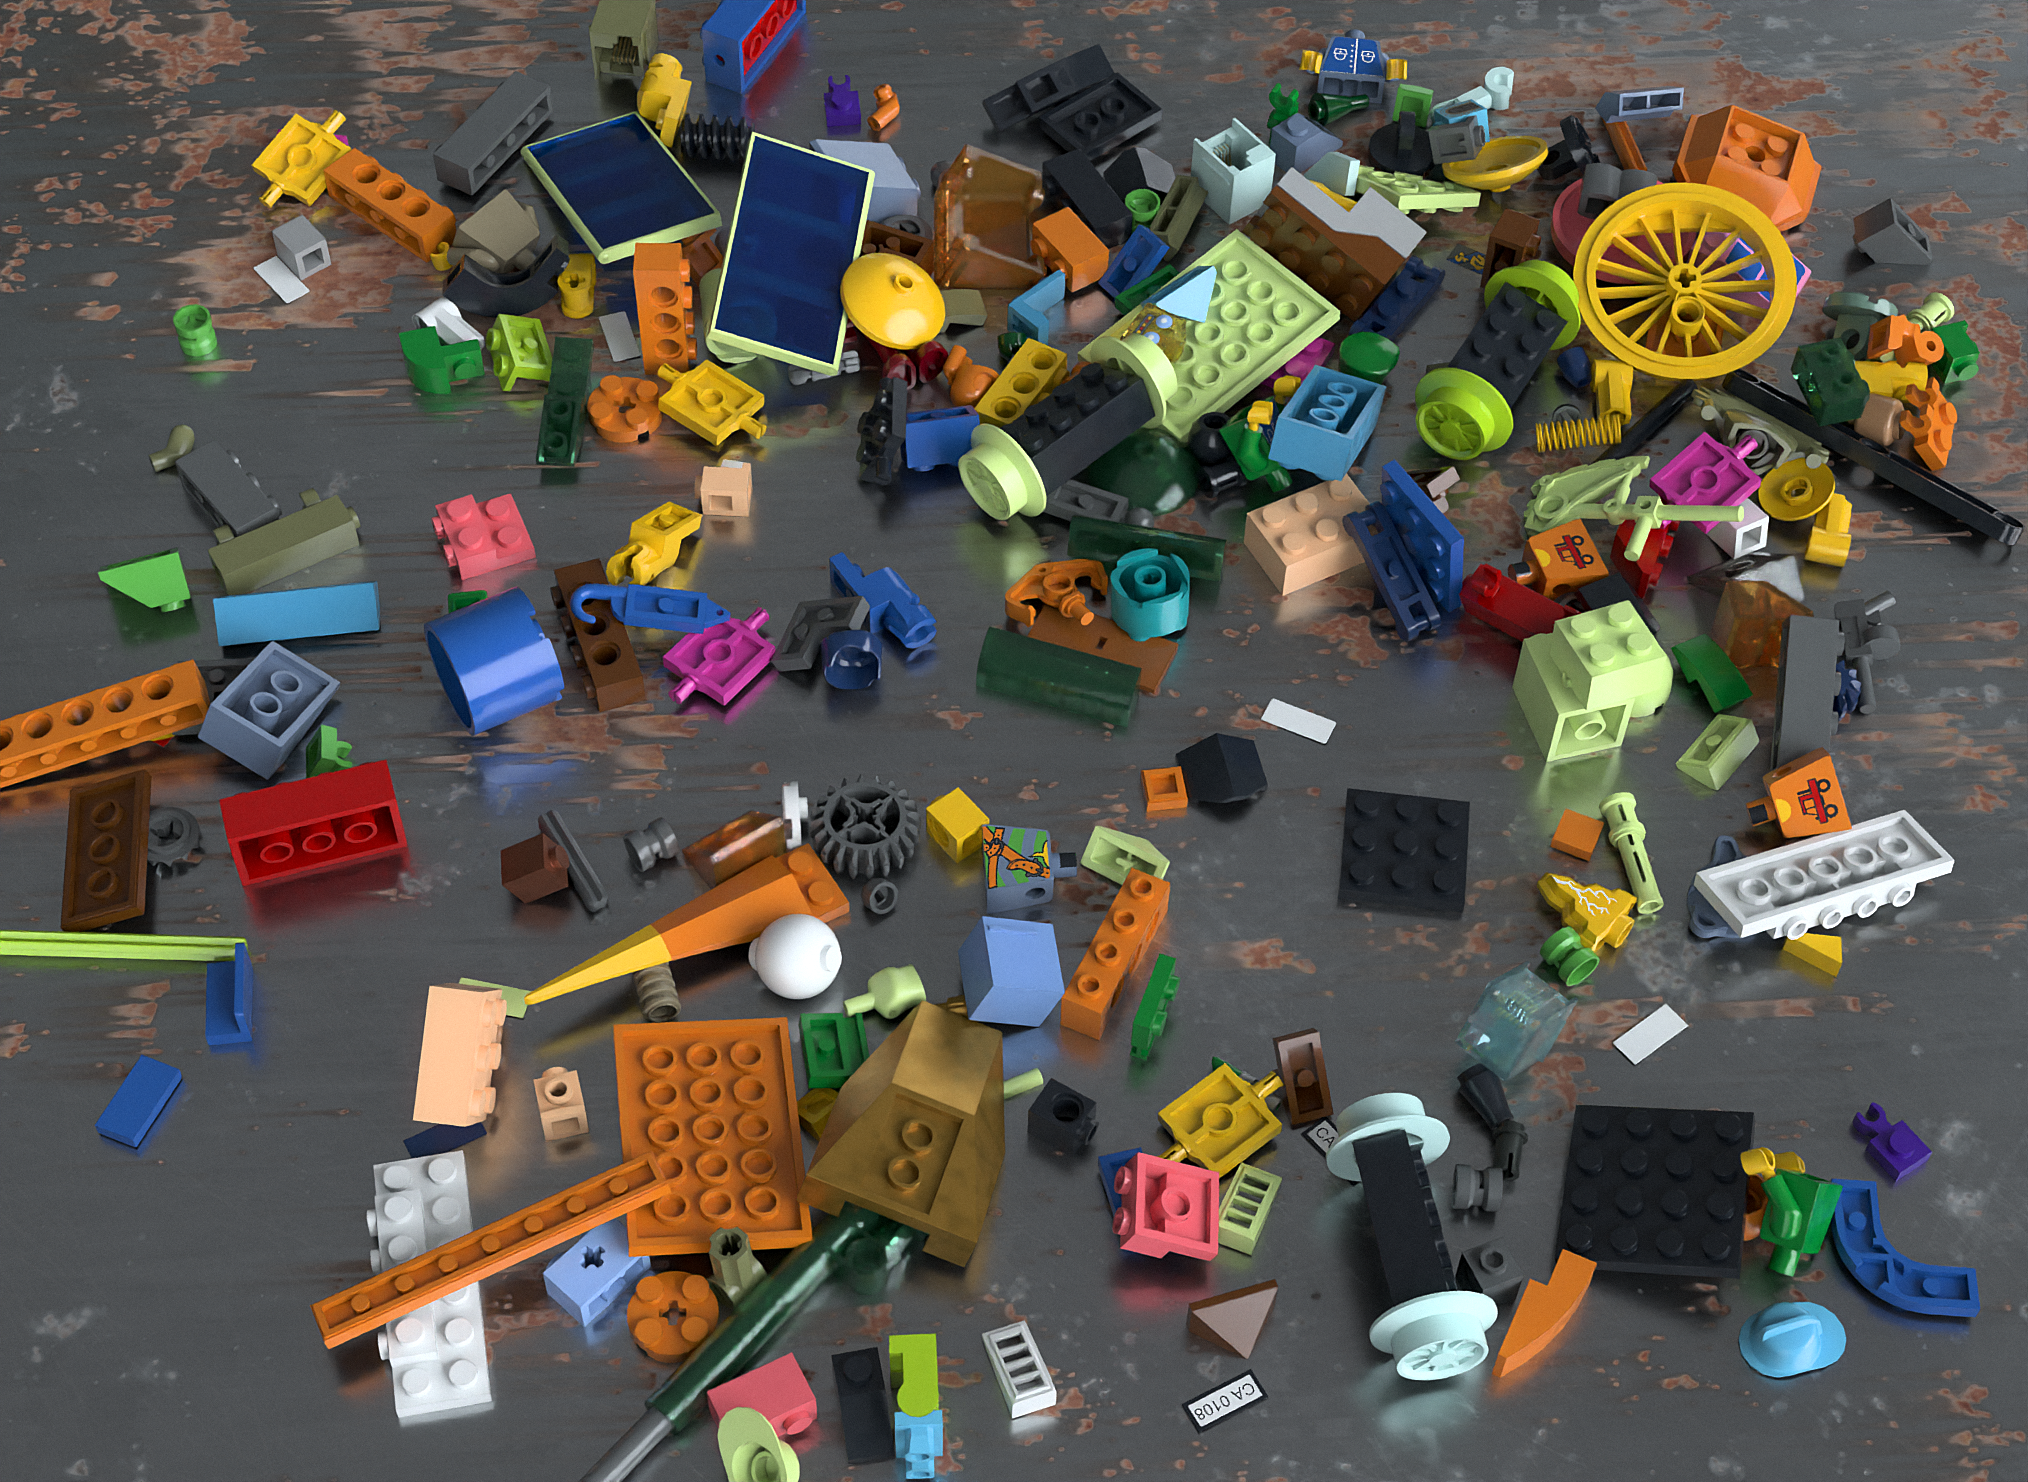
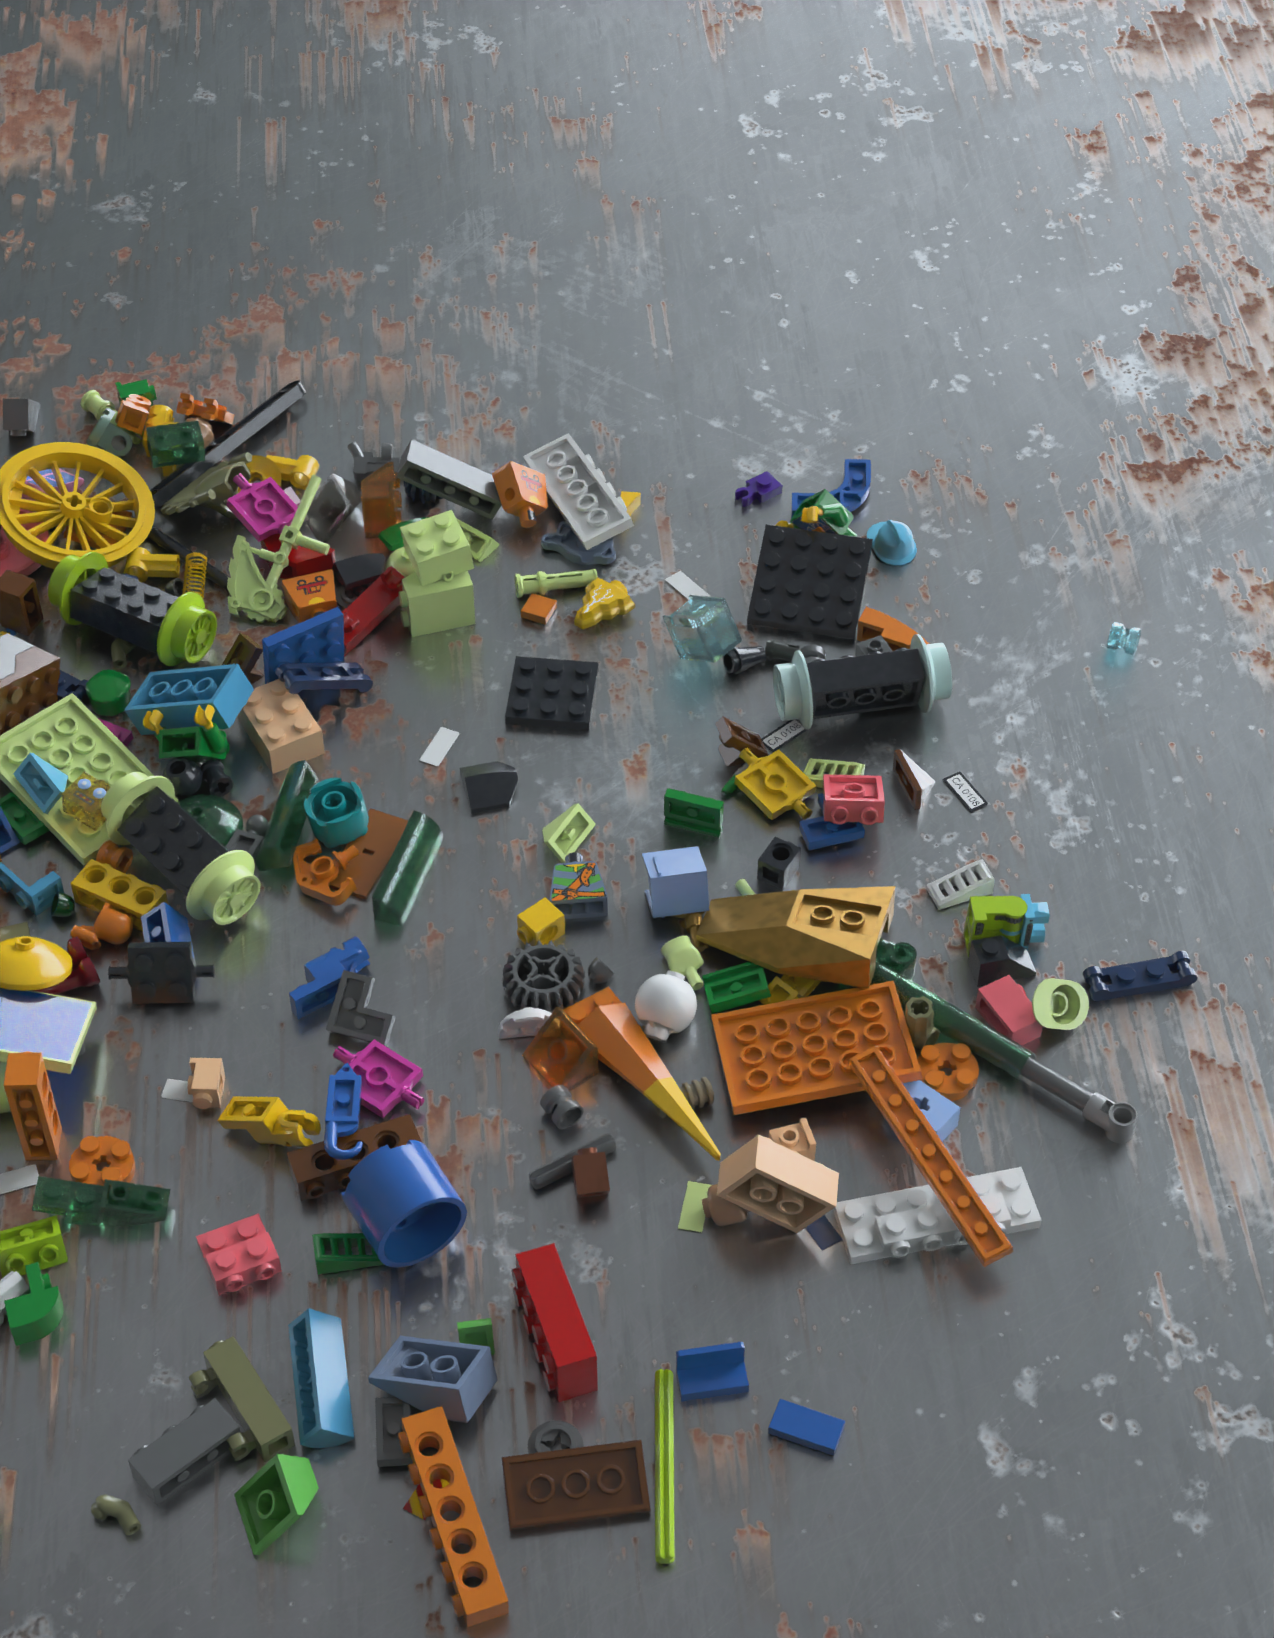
camera: 90 degrees left, 5 degrees down
yellow plate [657,359,766,446] -> none
dark blue hair [820,630,882,690] -> none
orange brick [1060,868,1170,1040] -> none
orange tile [1140,766,1188,812] -> none
bright green wheel [1539,926,1600,986] -> none

